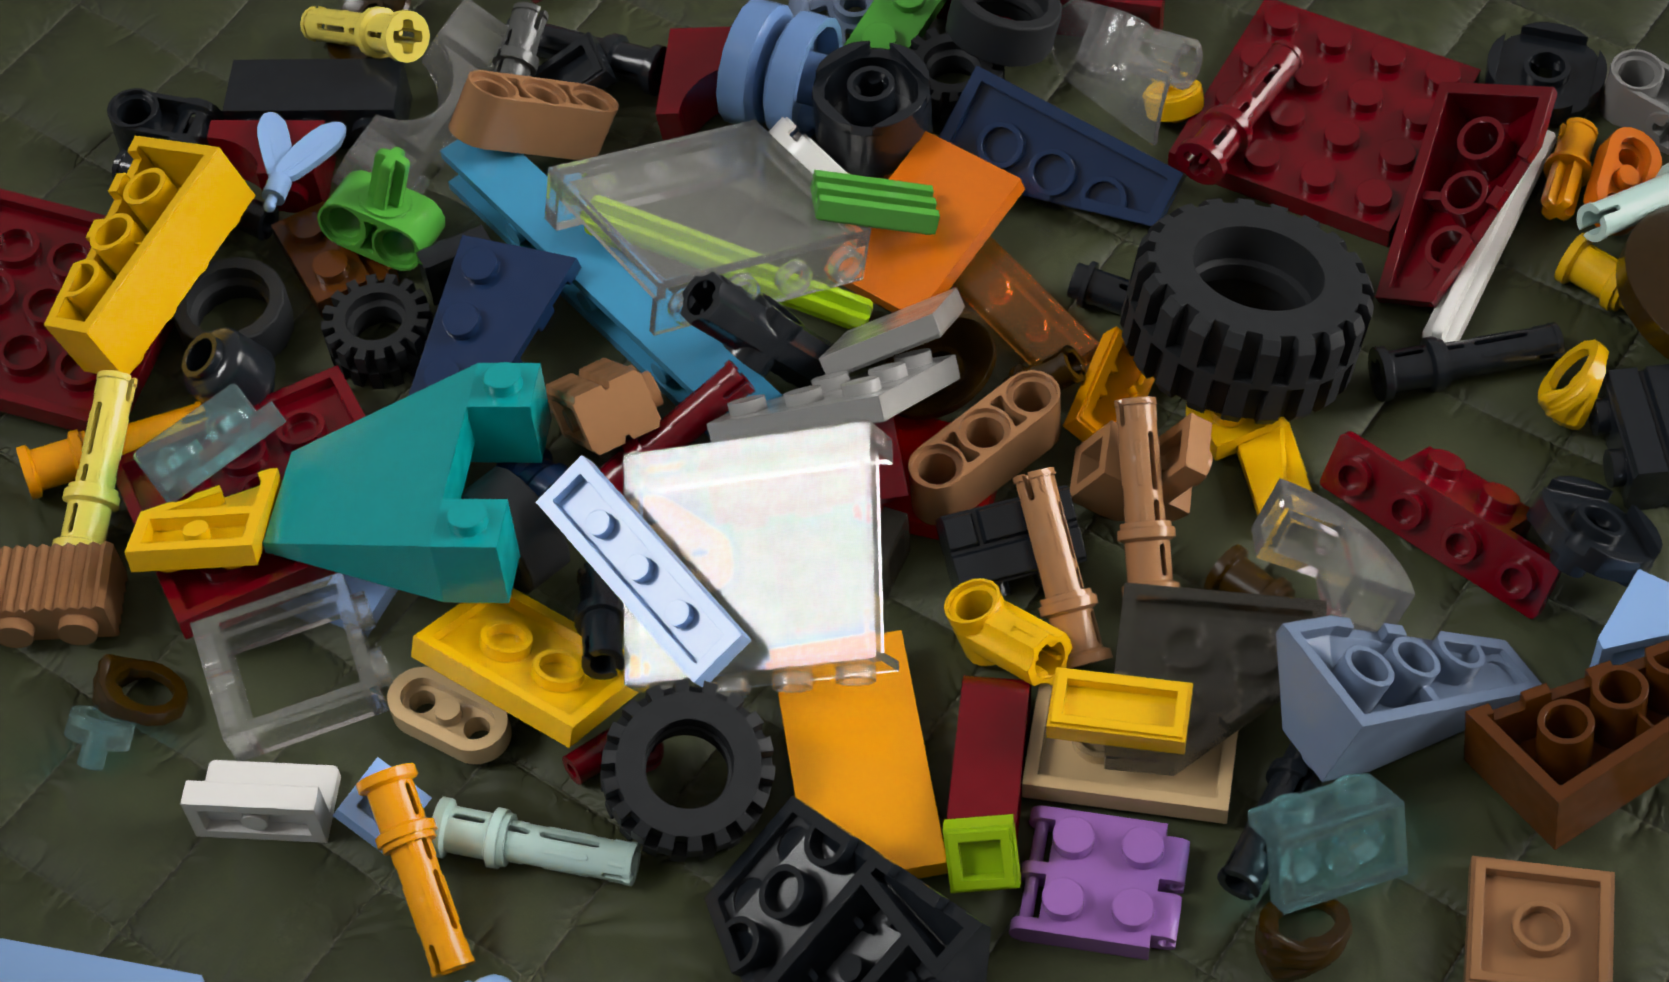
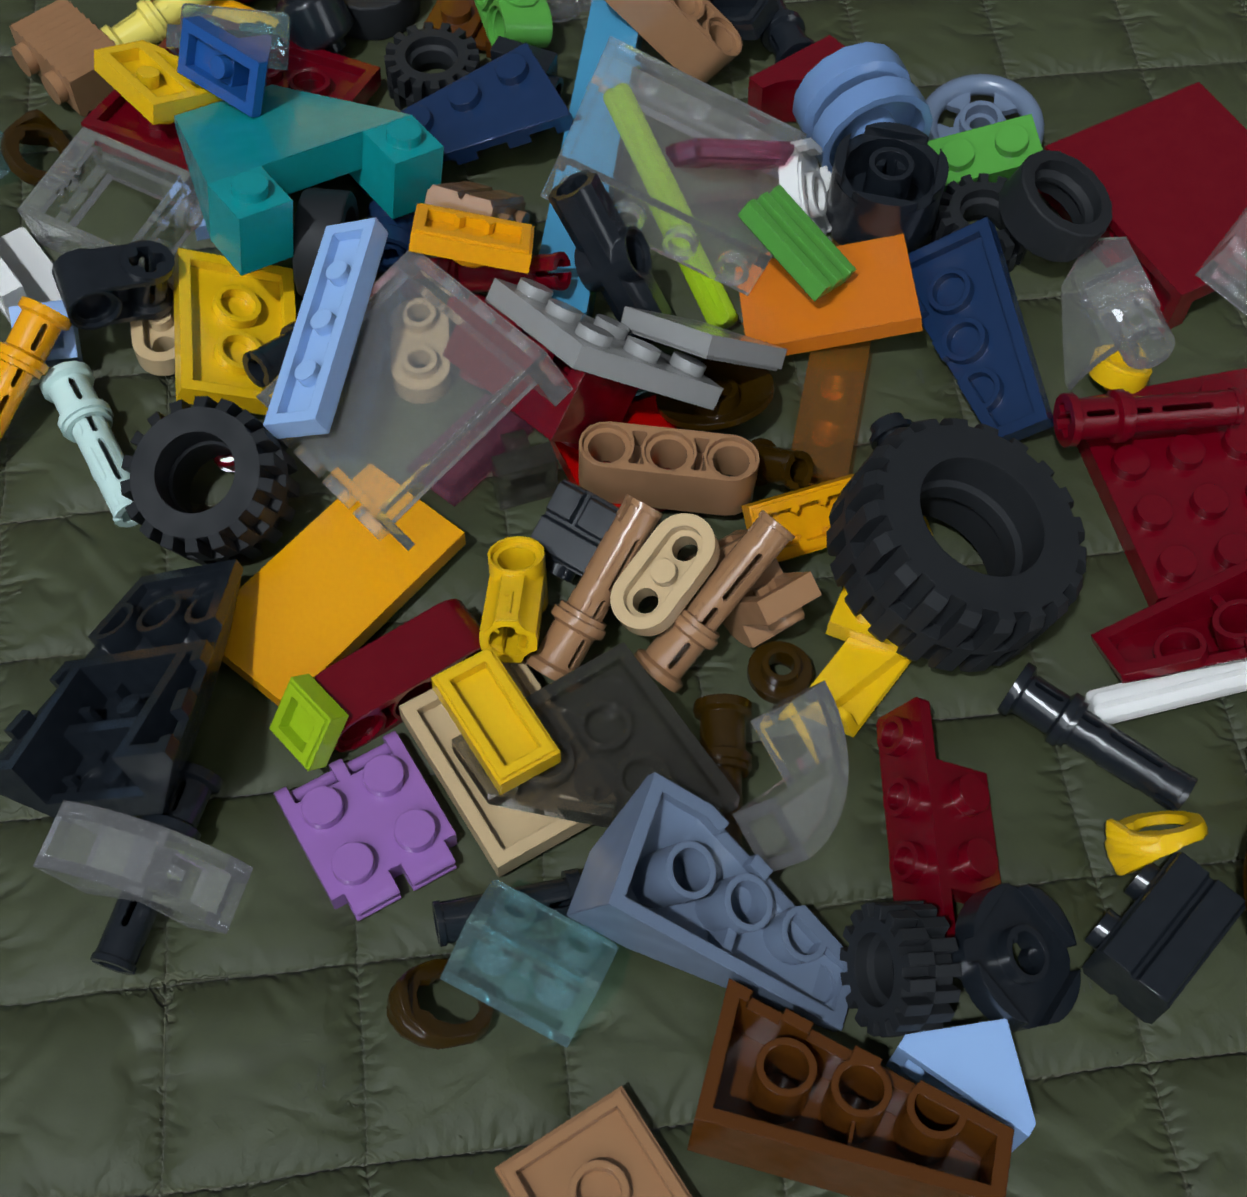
camera: 40 degrees right, 5 degrees up
none -> black piece [51,240,175,330]
none -> blue slope [177,16,272,118]
none -> light orange plate [408,203,534,274]
none -> tan plate [610,513,720,636]
none -> clear pink tile [665,138,794,170]
none -> dark brown plate [747,641,812,704]
none -> black tyre [840,901,962,1038]

